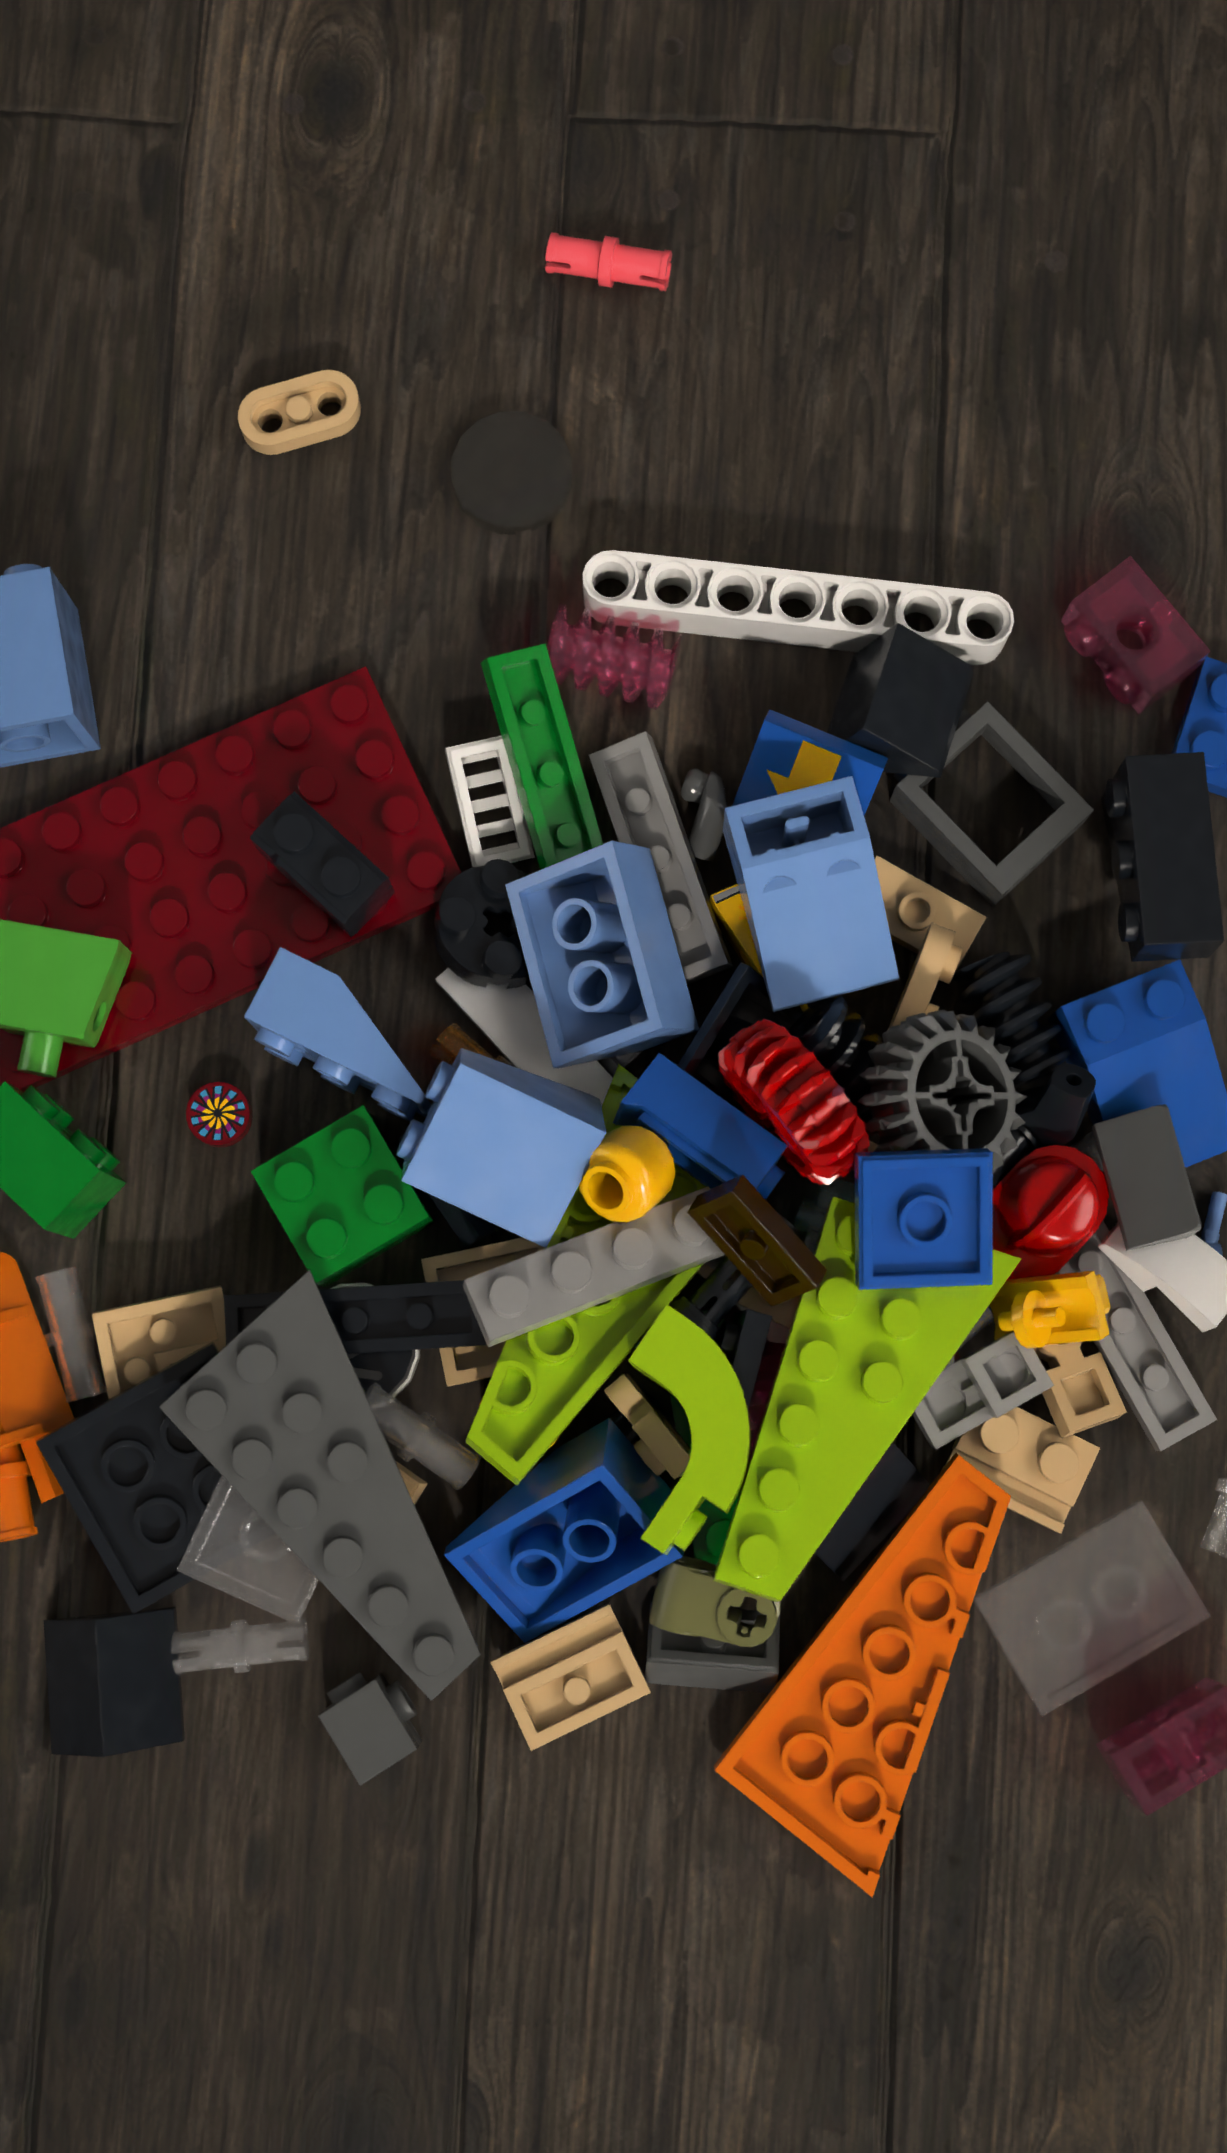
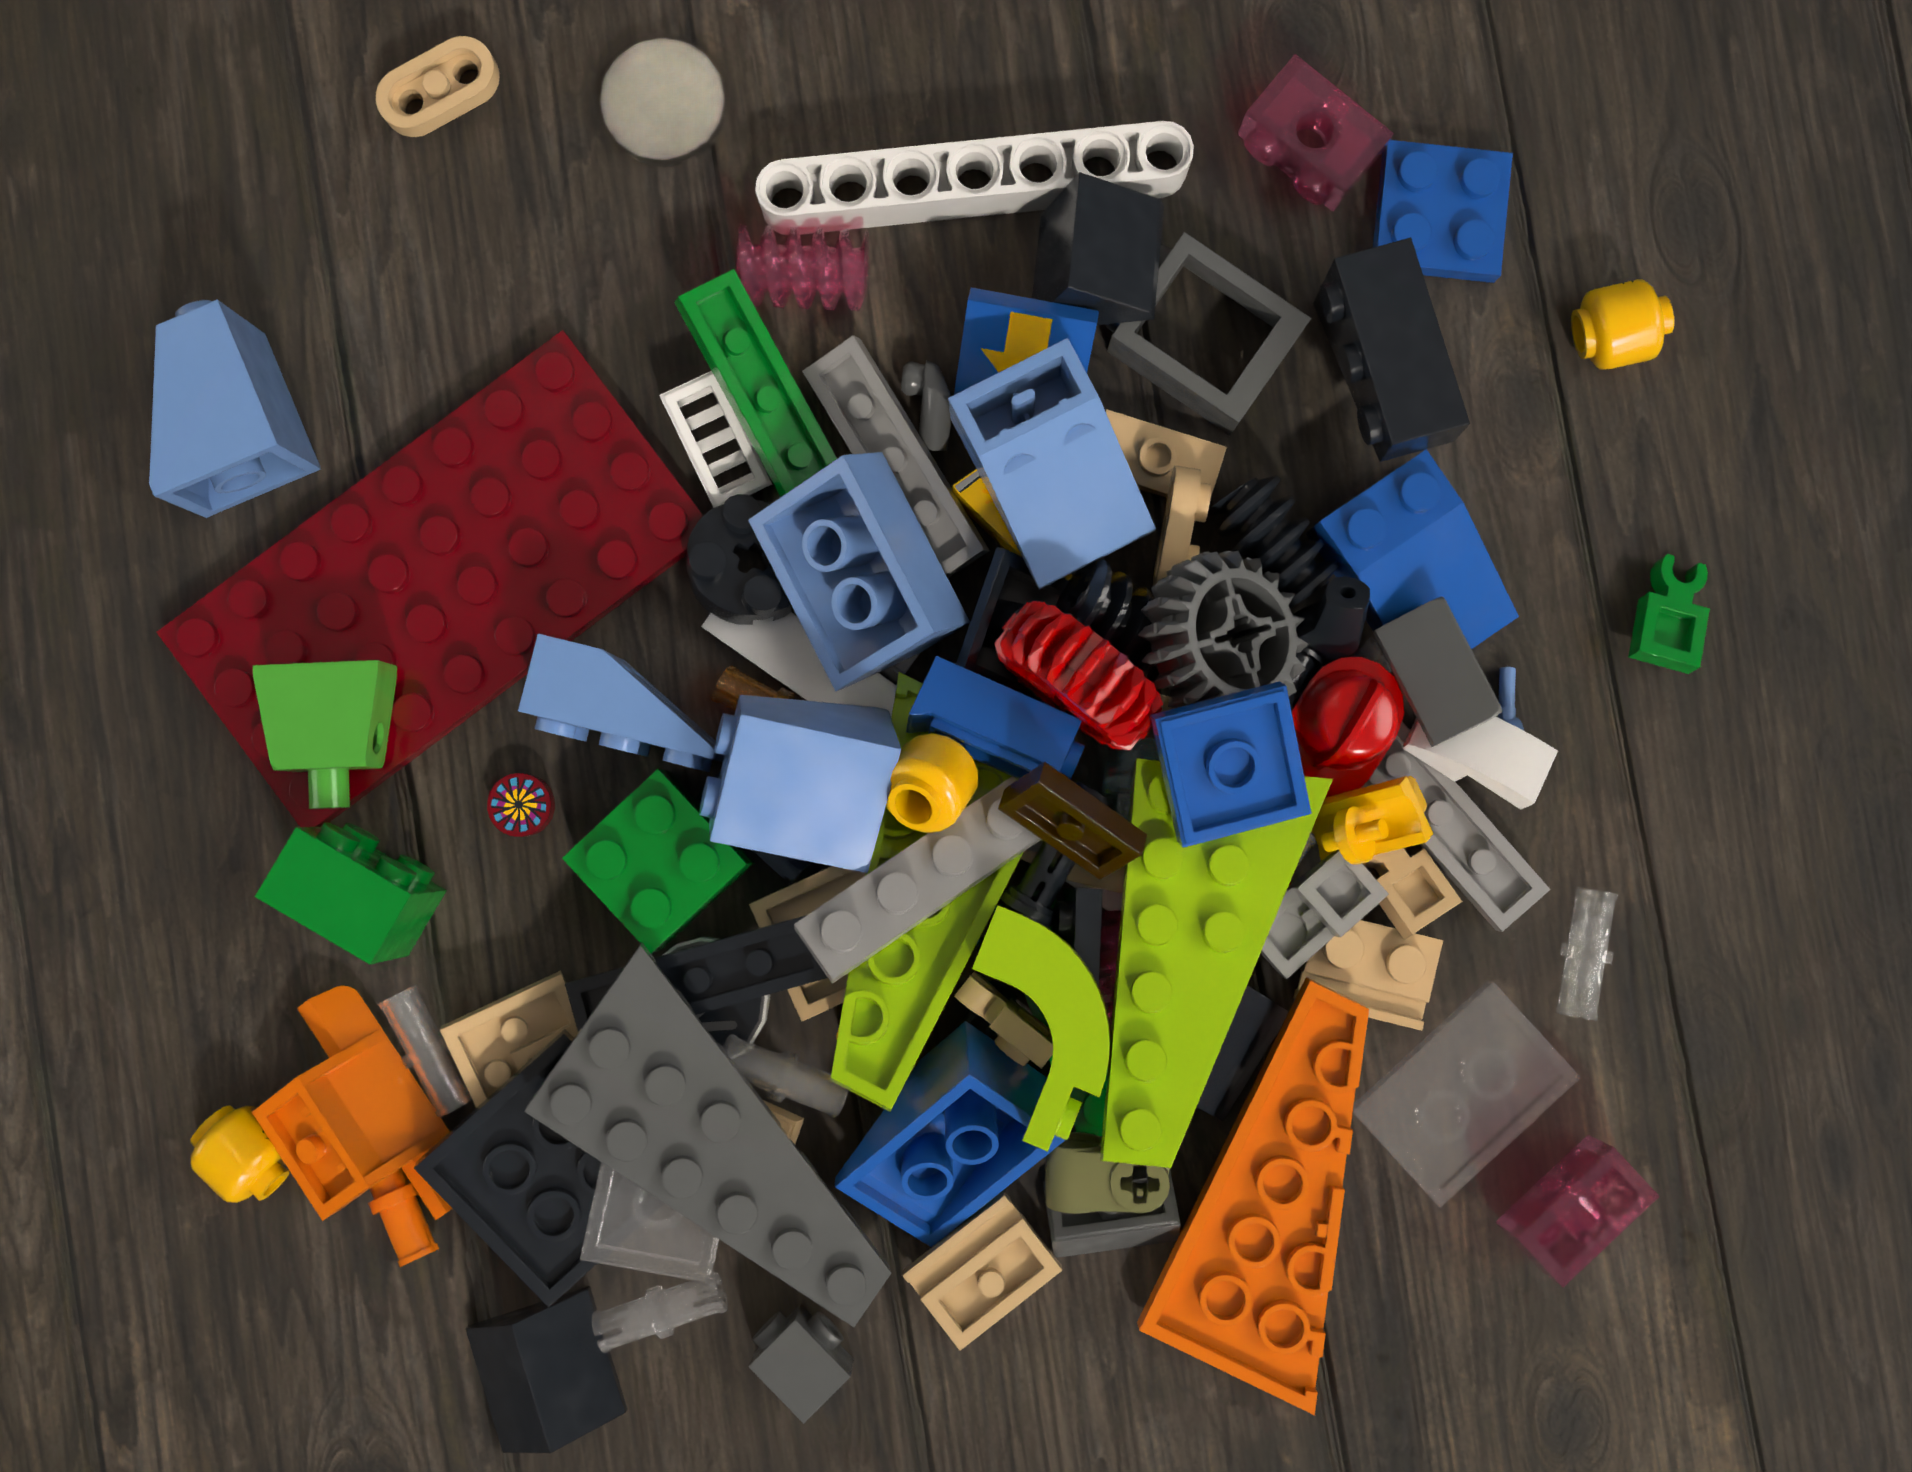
camera: 10 degrees left, 5 degrees up
black brick [250,791,395,937] -> none

